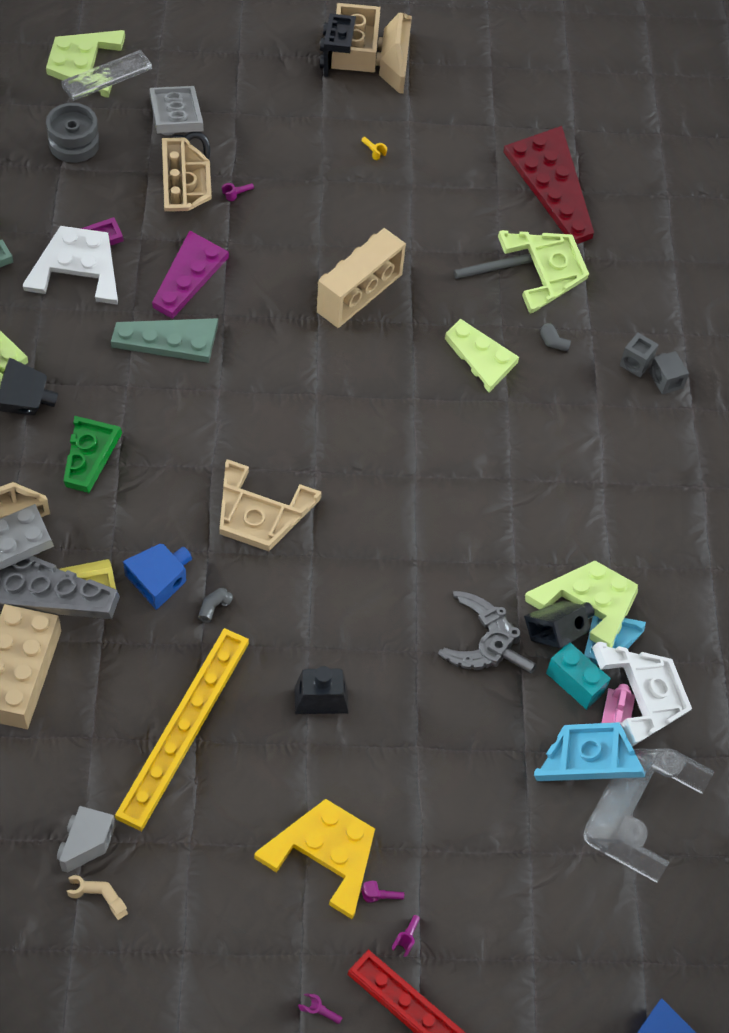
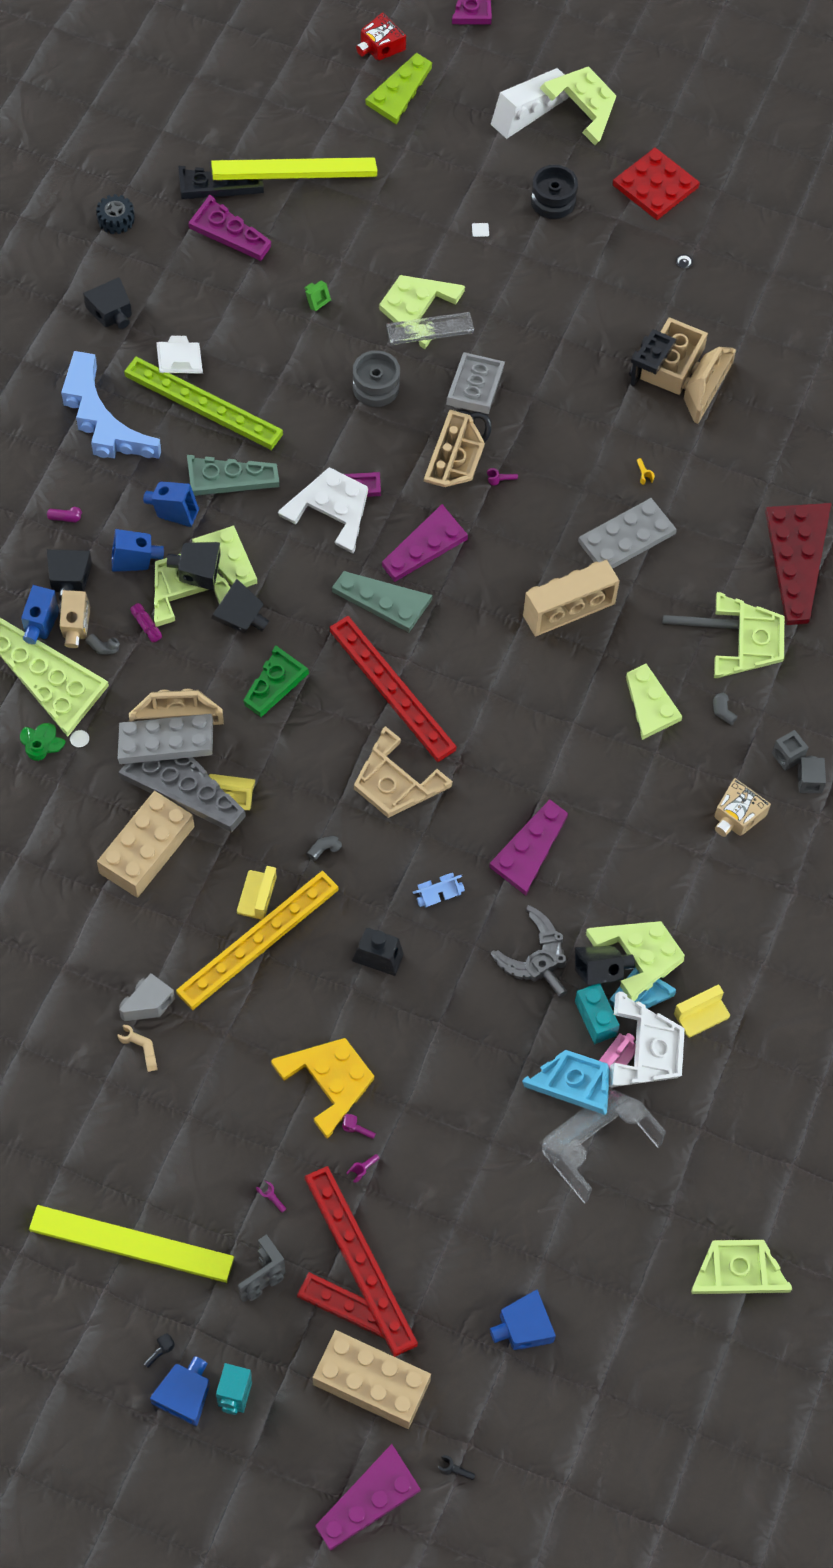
camera: 25 degrees right, 5 degrees up
blue torso [123,544,192,610] -> none
none -> light yellow panel [237,866,277,920]
none -> red plate [330,616,457,763]
none -> light blue hinge [413,872,465,908]
none -> magenta wing [489,799,568,896]
none -> light grey plate [578,498,677,569]
none -> light yellow panel [674,984,730,1038]
none -> tan torso [714,778,771,837]

